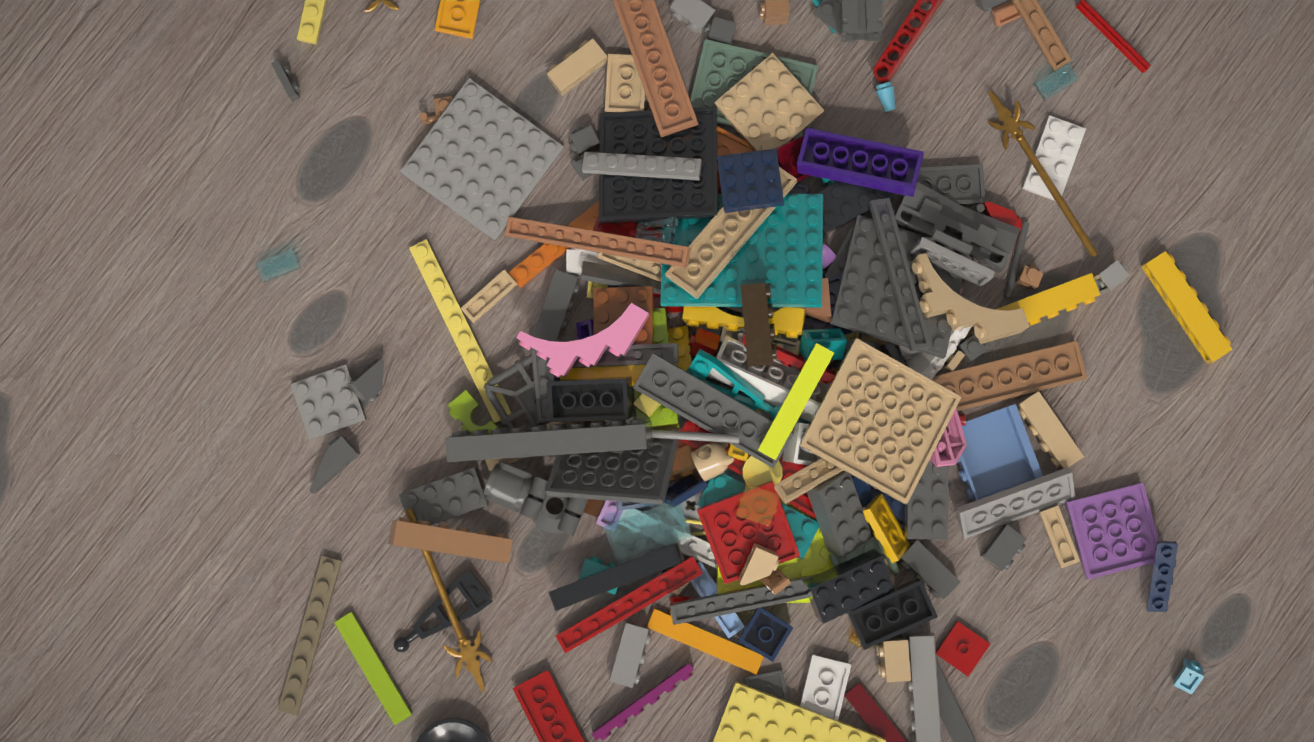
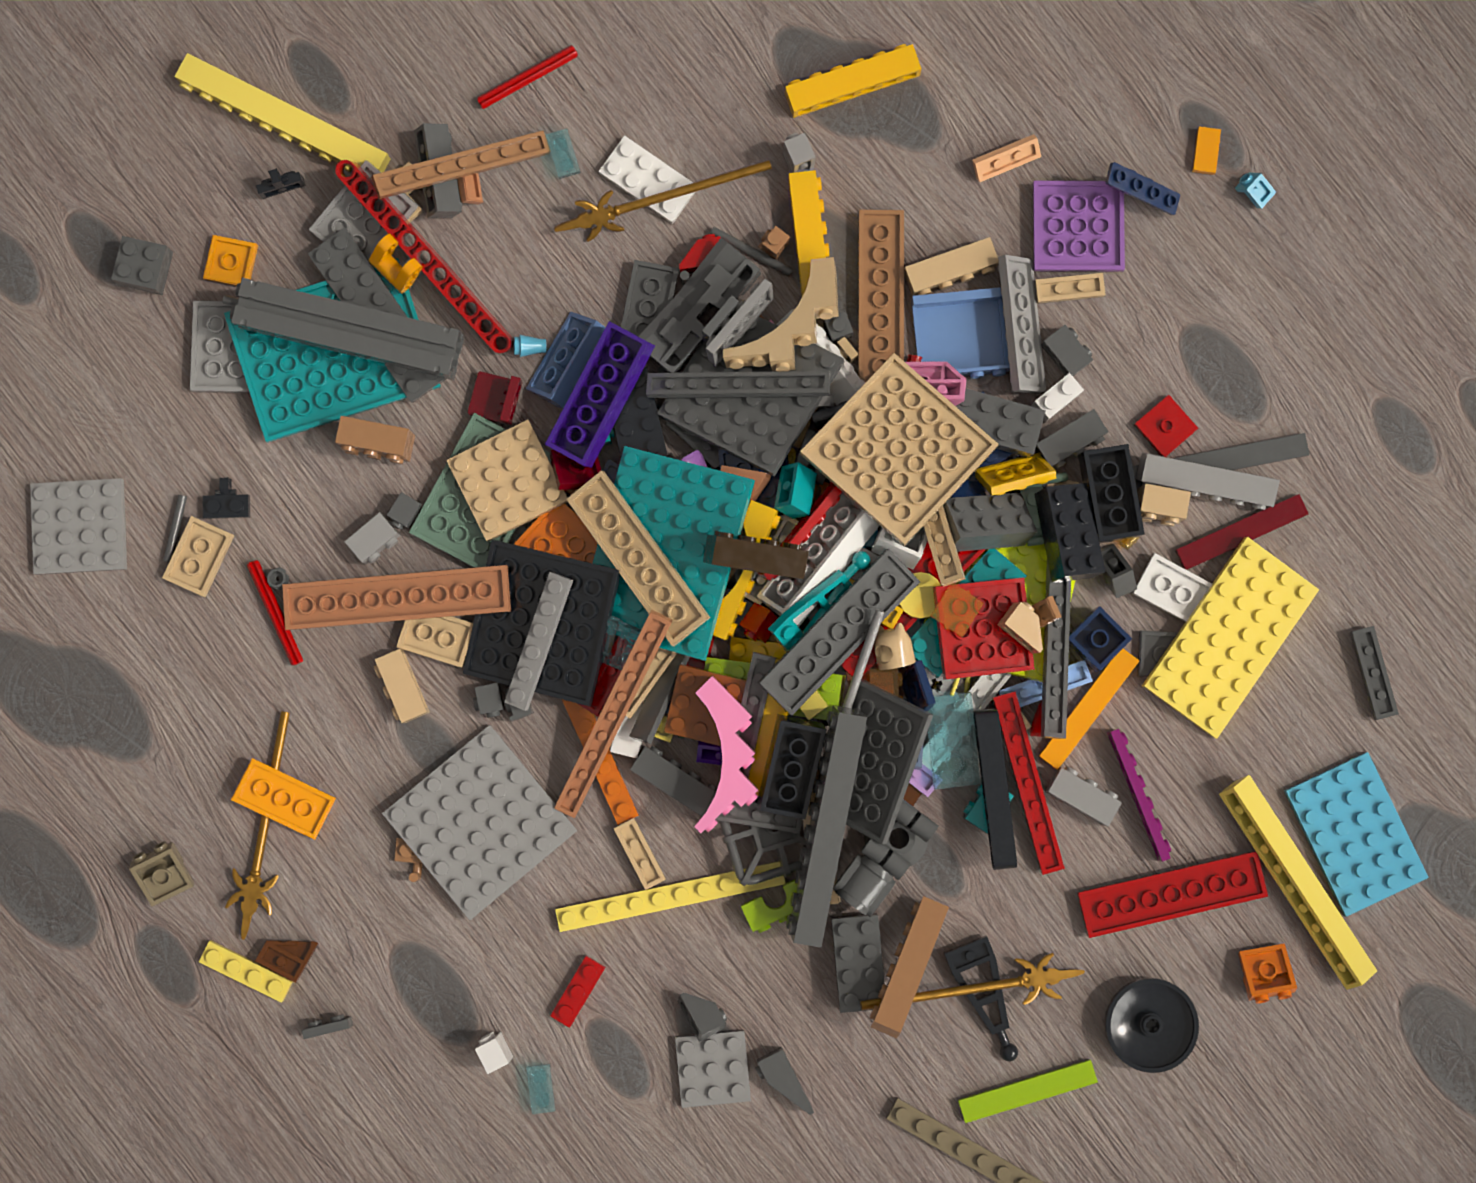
camera: 80 degrees left, 0 degrees up
dark blue plate [717,148,784,213] -> none
neon yellow tile [758,343,834,460] -> none
none -> reddish brown wing [255,940,319,983]
none -> dark red bracket [467,371,523,426]
none -> white brick [475,1032,513,1074]
none -> medium blue slope [526,312,606,409]
none -> red plate [550,955,606,1028]
none -> light nougat plate [972,134,1041,182]
none -> white brick [1031,373,1084,423]
none -> dark grey slope [1101,543,1137,598]
none -> light orange tile [1192,126,1221,175]

